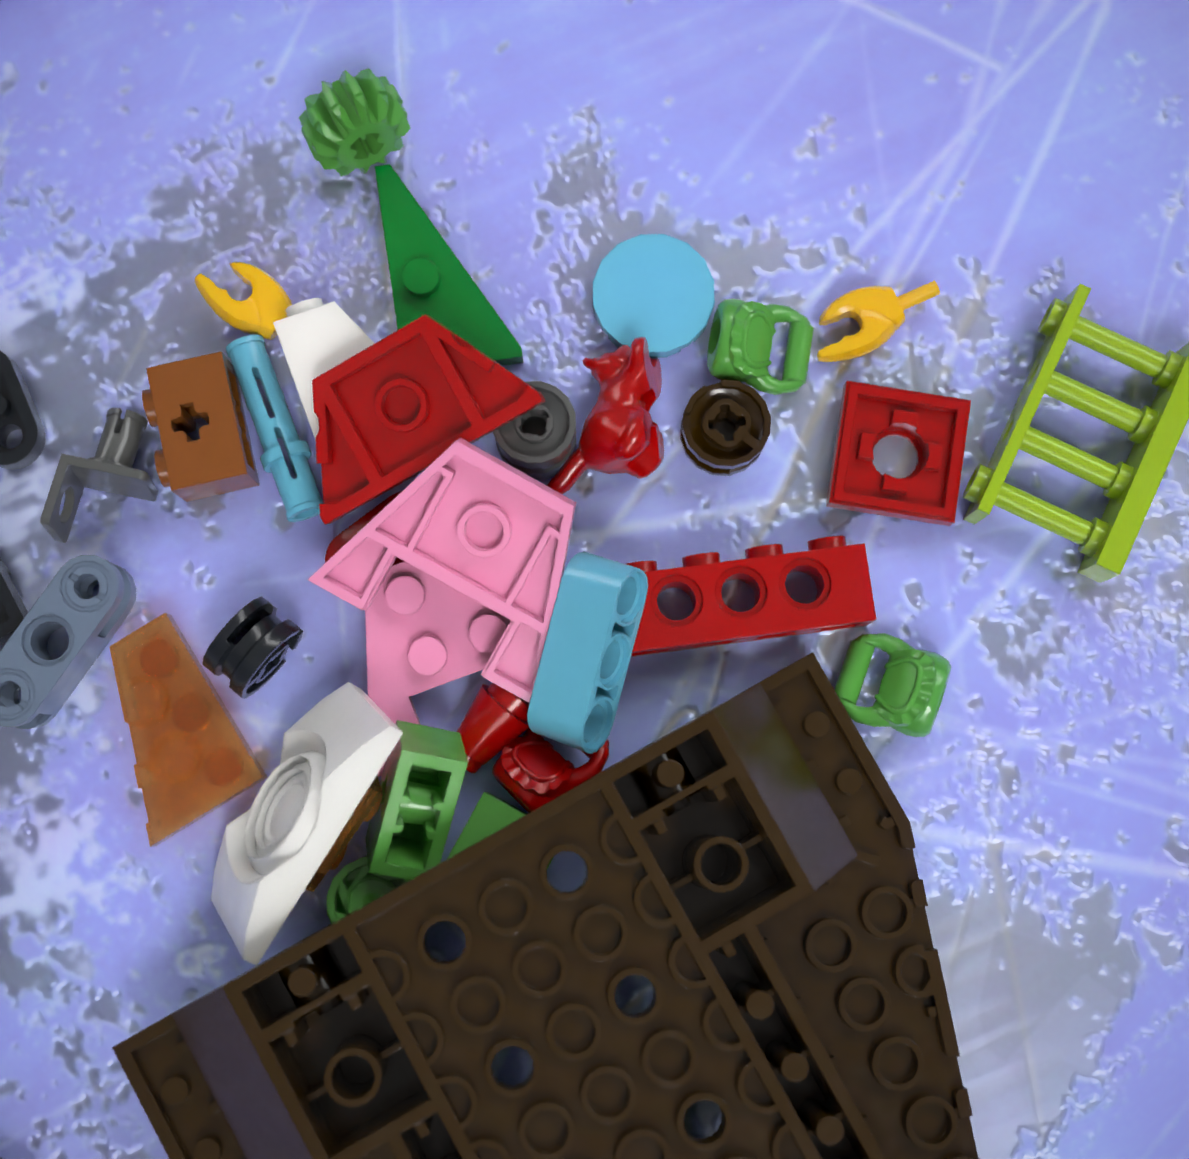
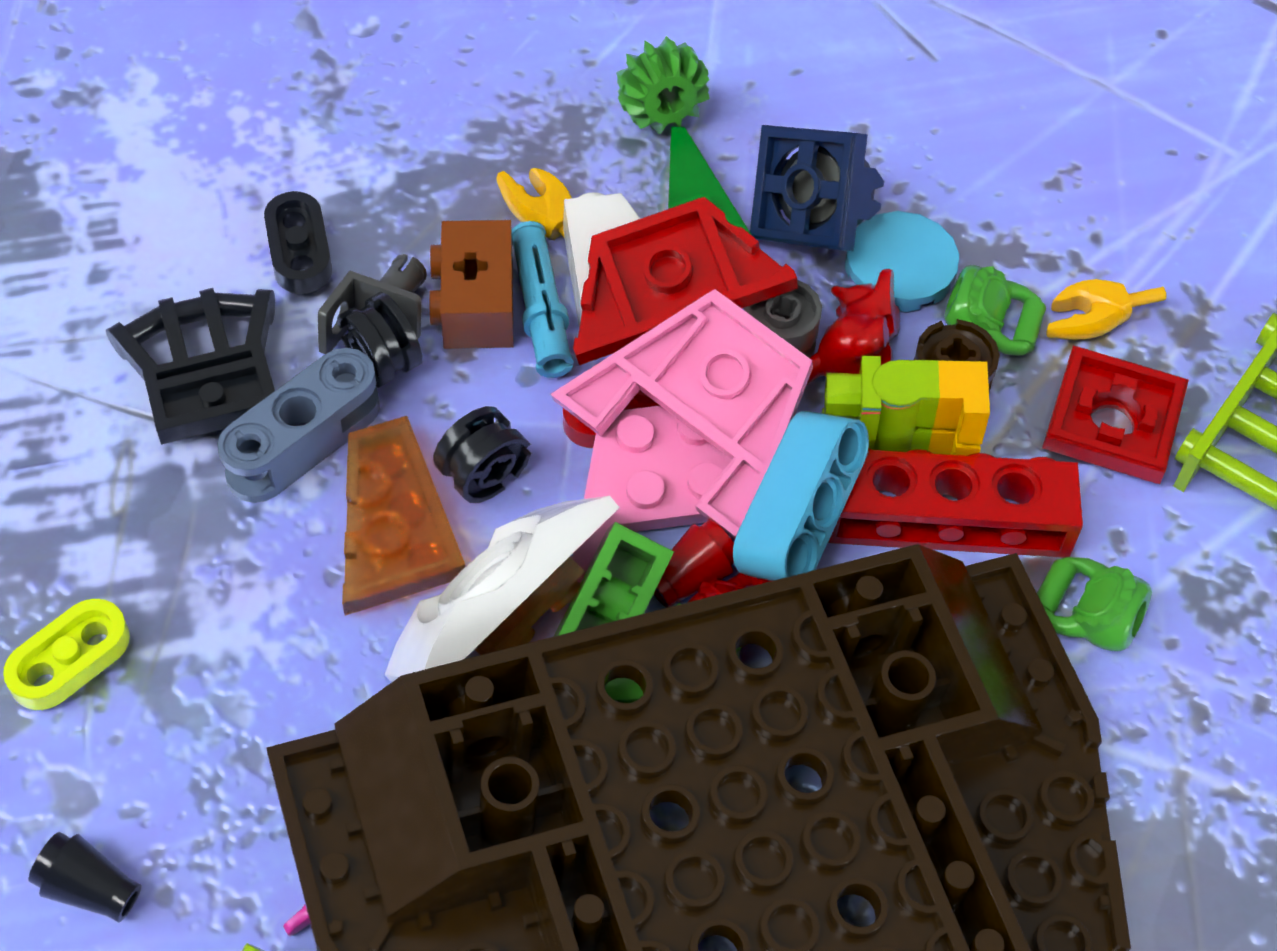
camera: 10 degrees right, 25 degrees down
none -> black wheel [337,292,422,388]
none -> dark blue piece [750,125,884,251]
none -> lime hips [821,356,990,456]

